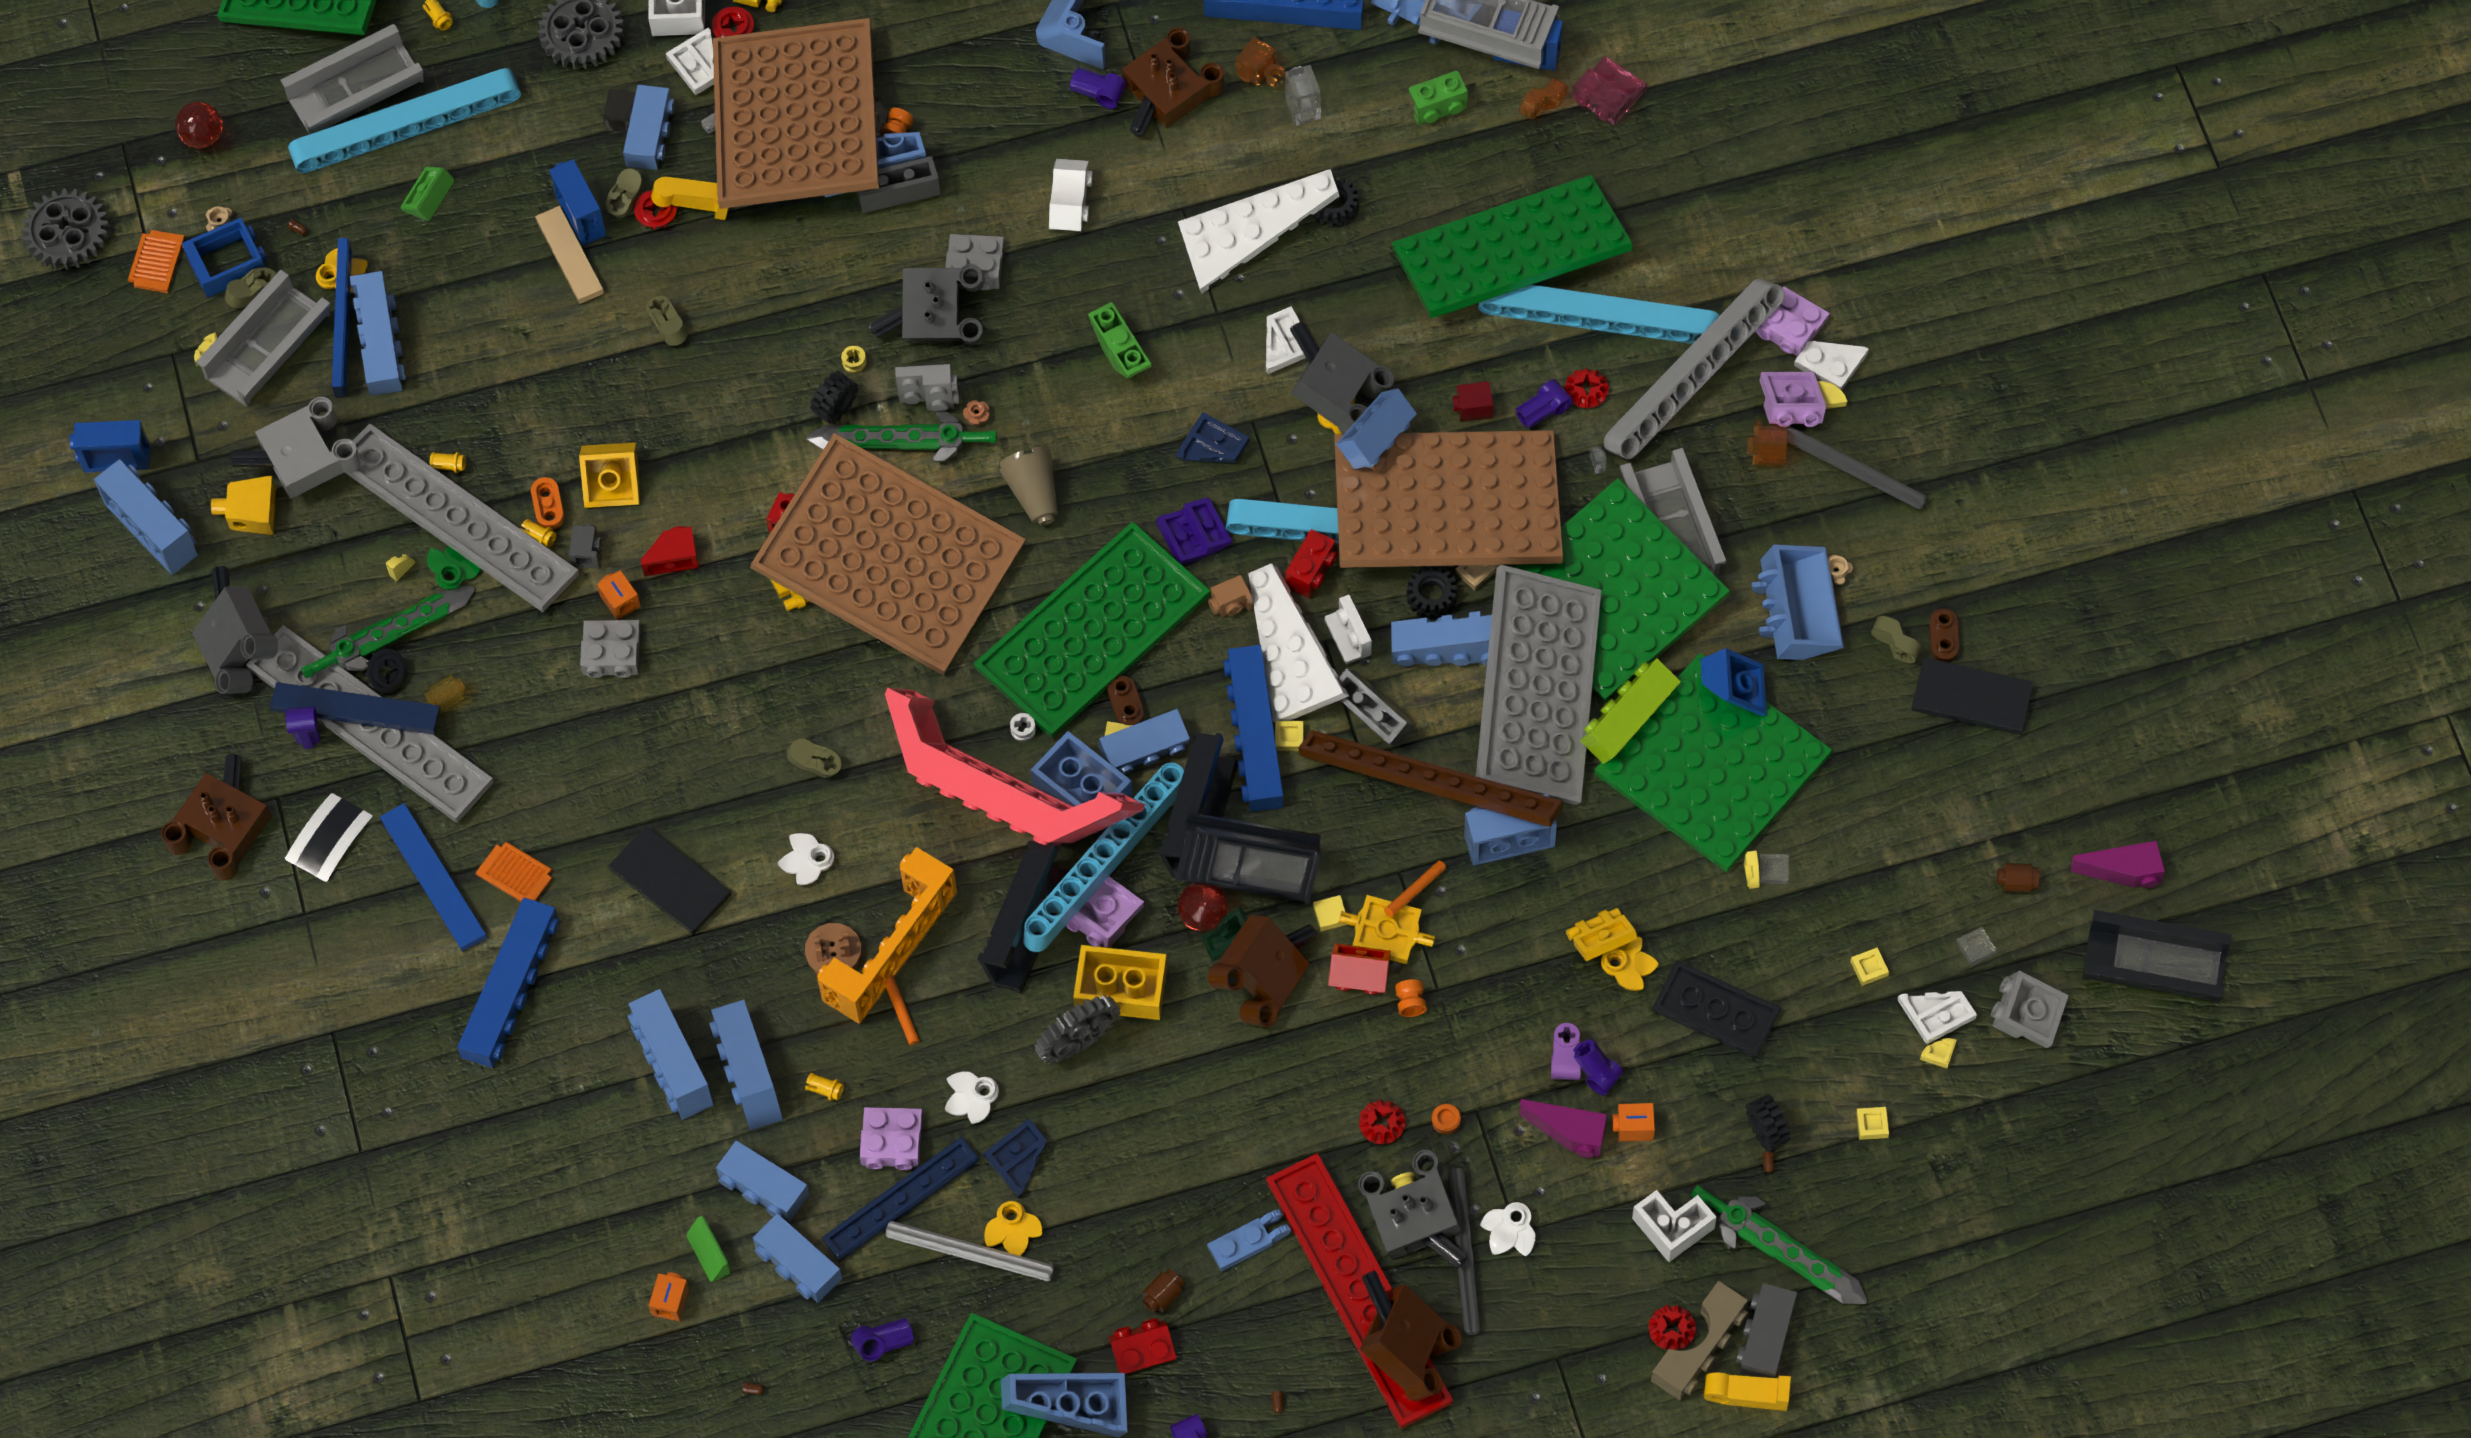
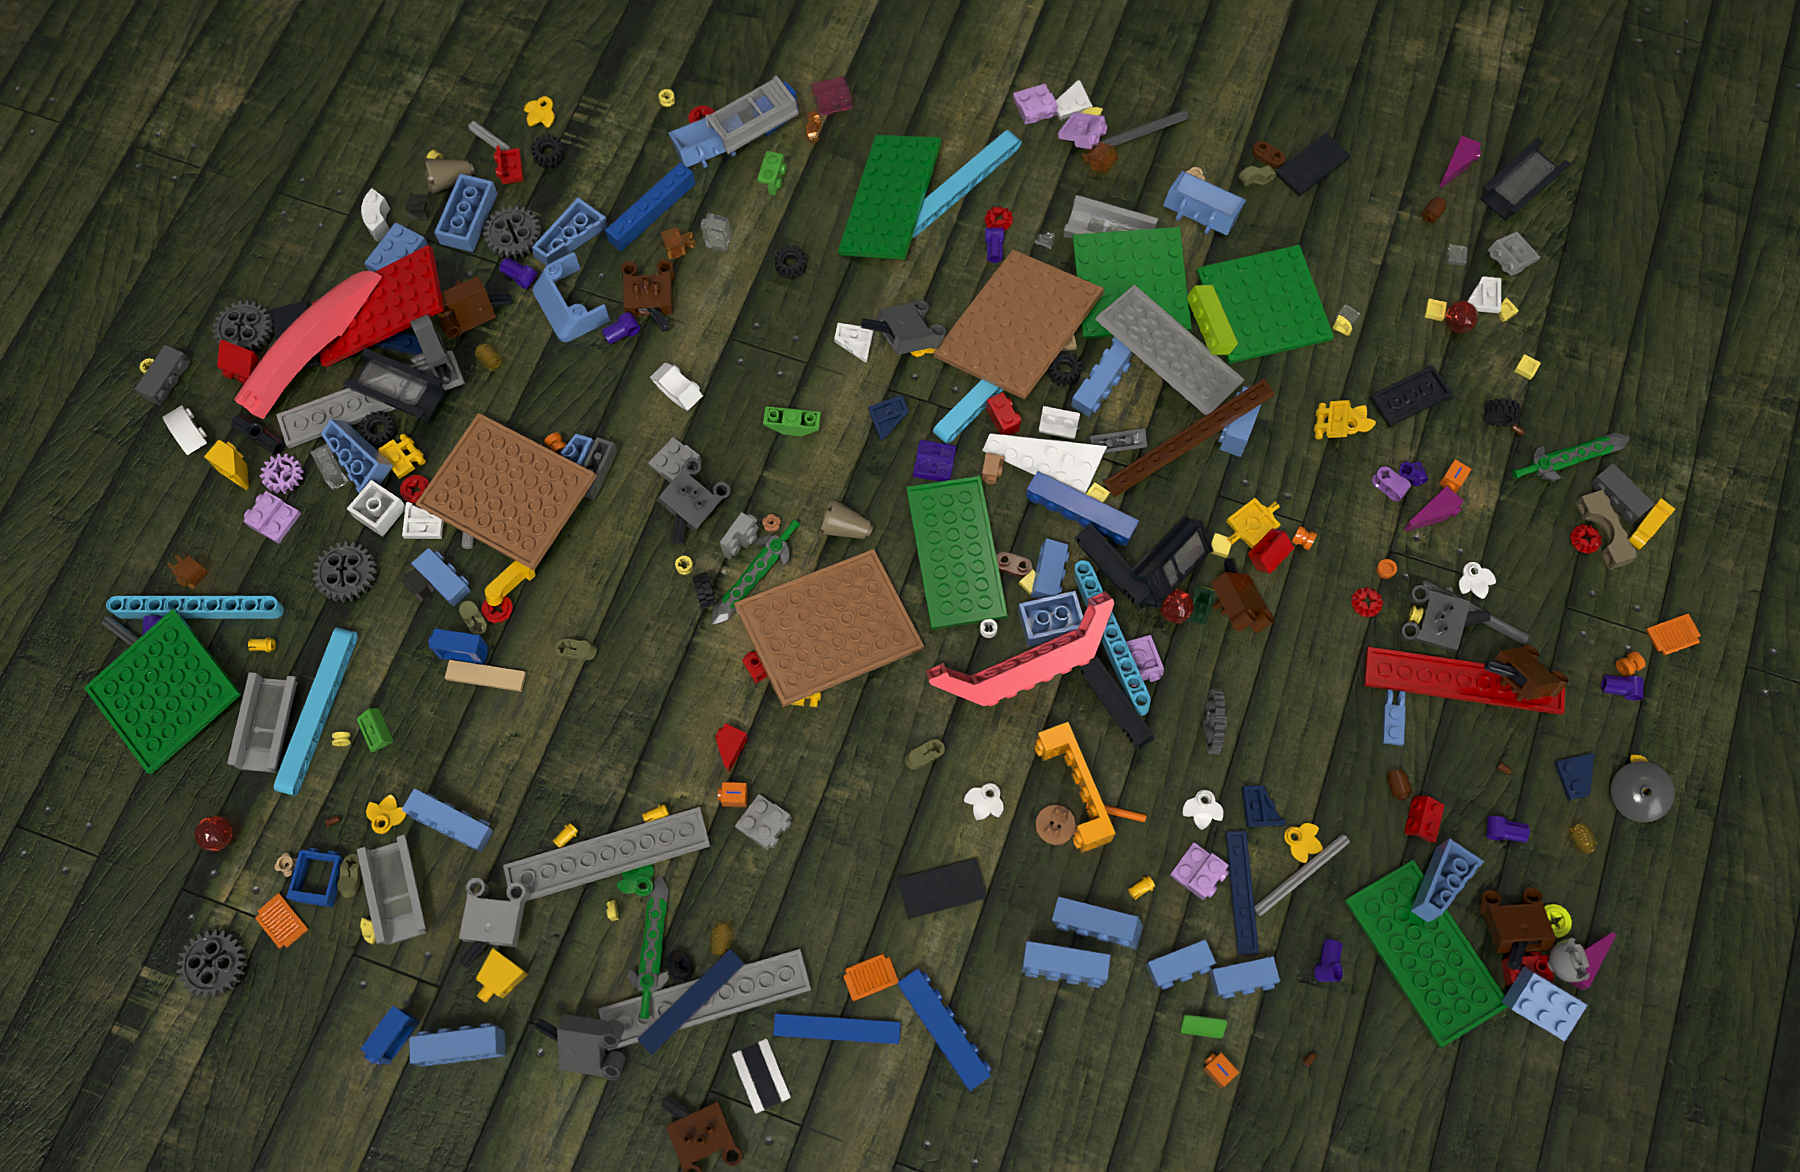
camera: 55 degrees left, 5 degrees up
dark purple piece [285,706,320,749] -> none
blue tile [332,238,352,398] -> none
orange plate [531,477,564,530] -> none
dark grey brick [569,524,602,569] -> none
yellow slope [579,442,640,508] -> none
yellow brick [1073,945,1167,1020] -> none
white wing [1178,169,1339,293] -> none
medium blue brick [1336,388,1417,469] -> none
orange bar [1384,861,1446,917] -> none
dark red brick [1452,381,1493,422] -> none
light grey beam [1604,278,1784,459] -> none
white brick [1632,1190,1716,1262] -> none
blue slope [1701,648,1767,717] -> none
none -> light yellow bush [332,732,351,746]
none -> clear red piece [1445,301,1479,333]

